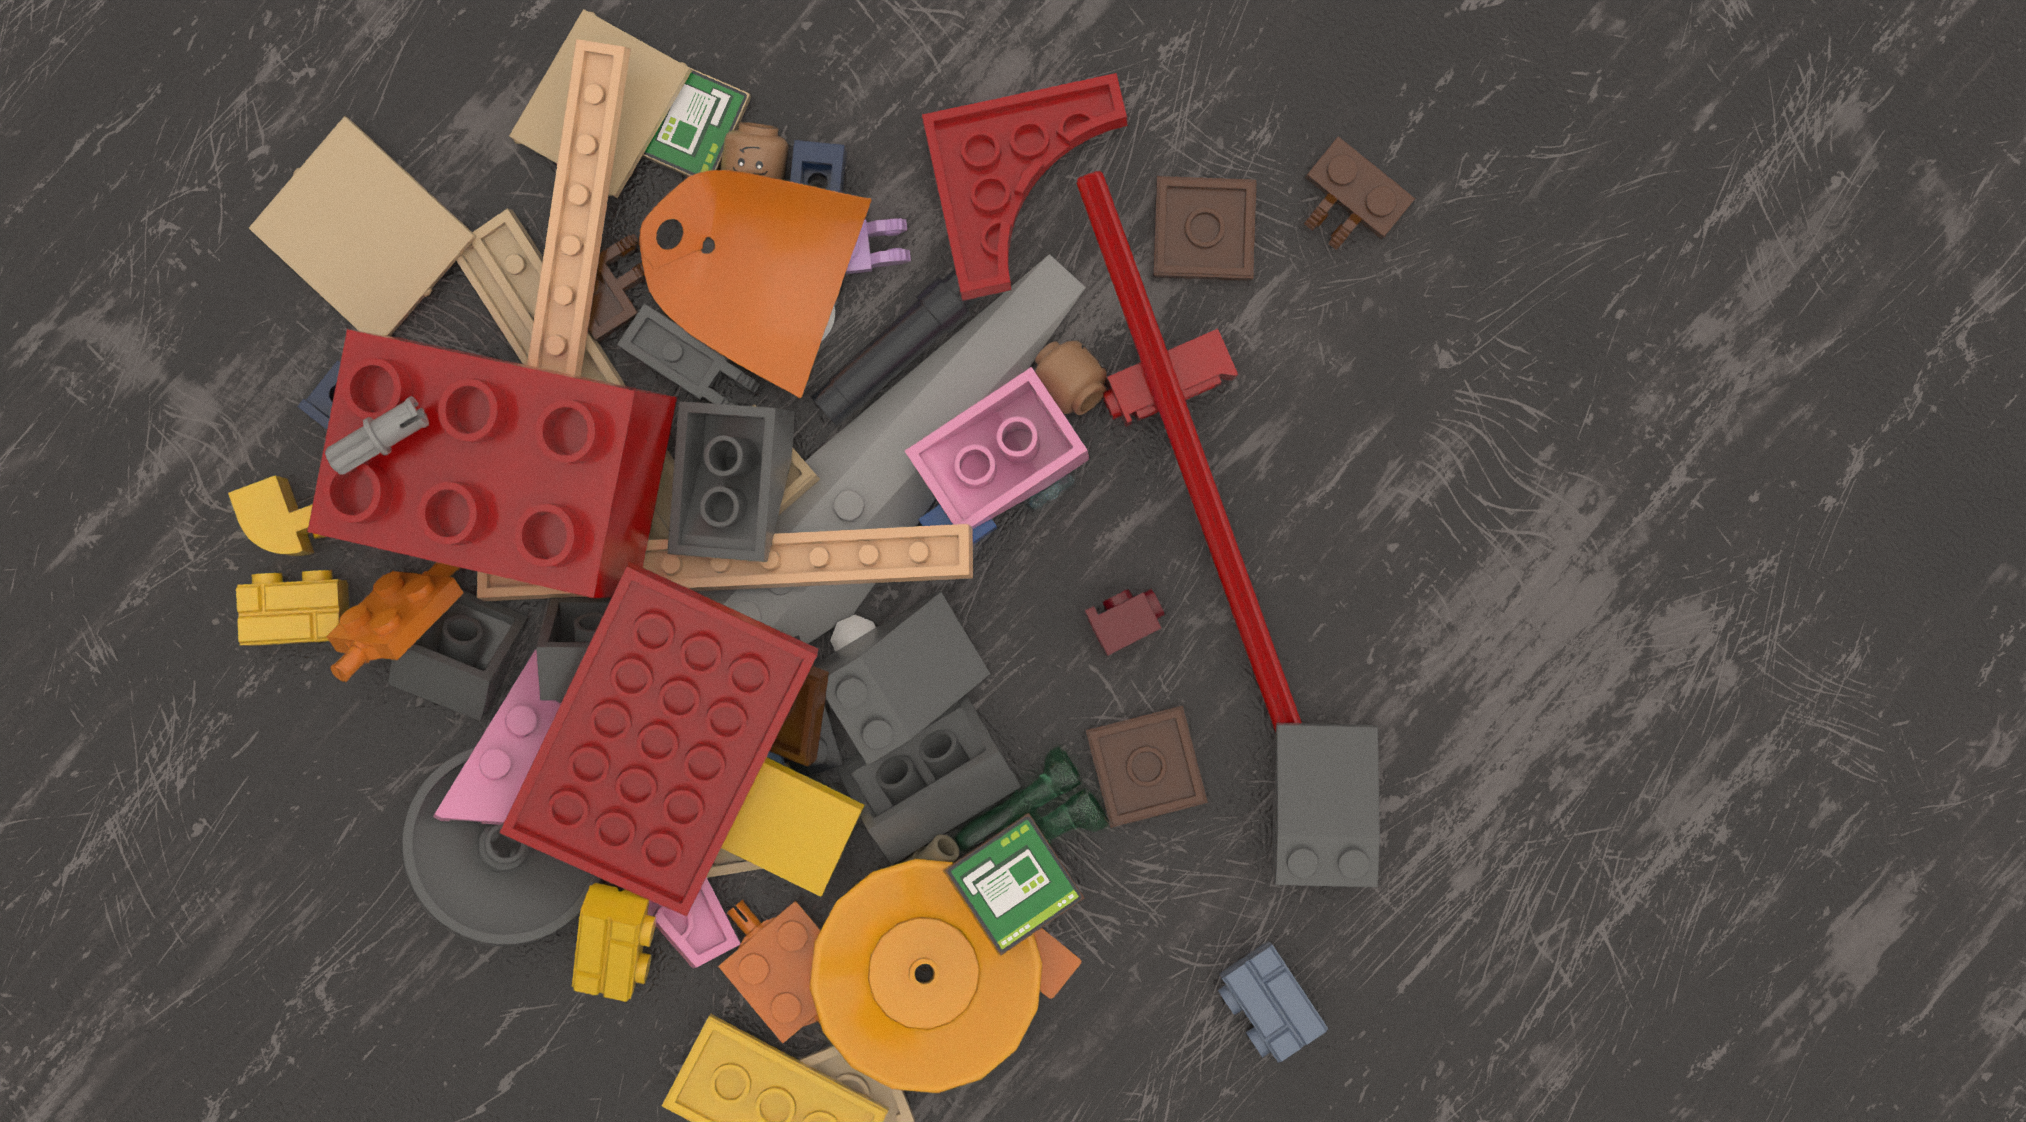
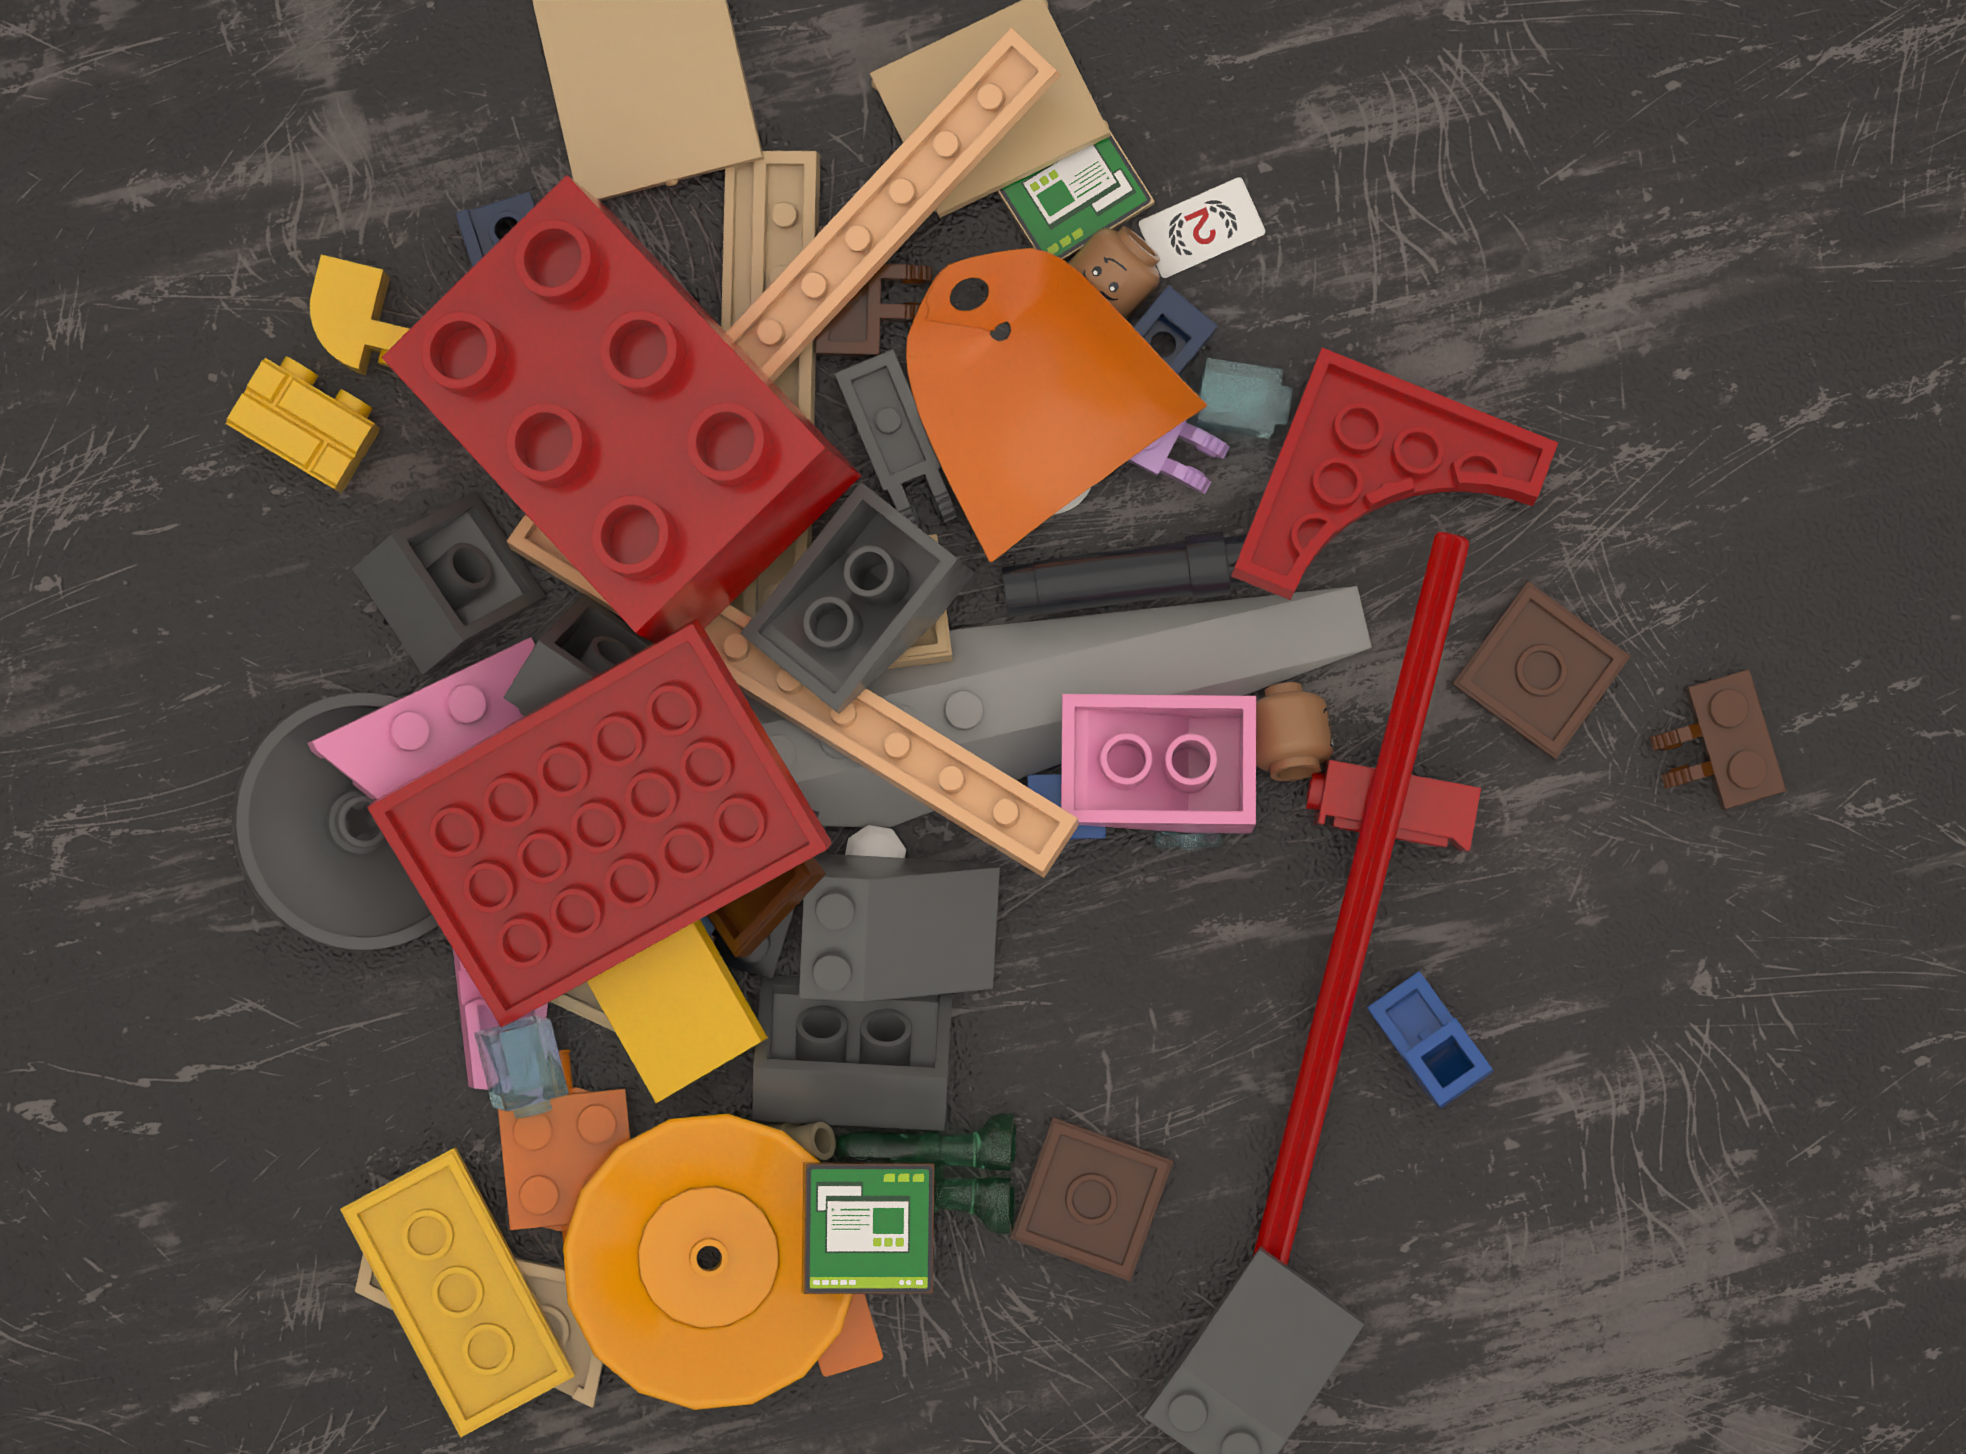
camera: 30 degrees right, 0 degrees up
light grey axle [325,396,429,474] -> none
orange plate [326,562,464,682] -> none
yellow brick [572,883,656,1002] -> none
dark red brick [1084,589,1165,656] -> none
none -> clear light blue brick [474,1016,569,1118]
none -> white sticker [1139,177,1265,278]
none -> clear light blue brick [1195,358,1292,439]
none -> blue brick [1367,971,1493,1109]

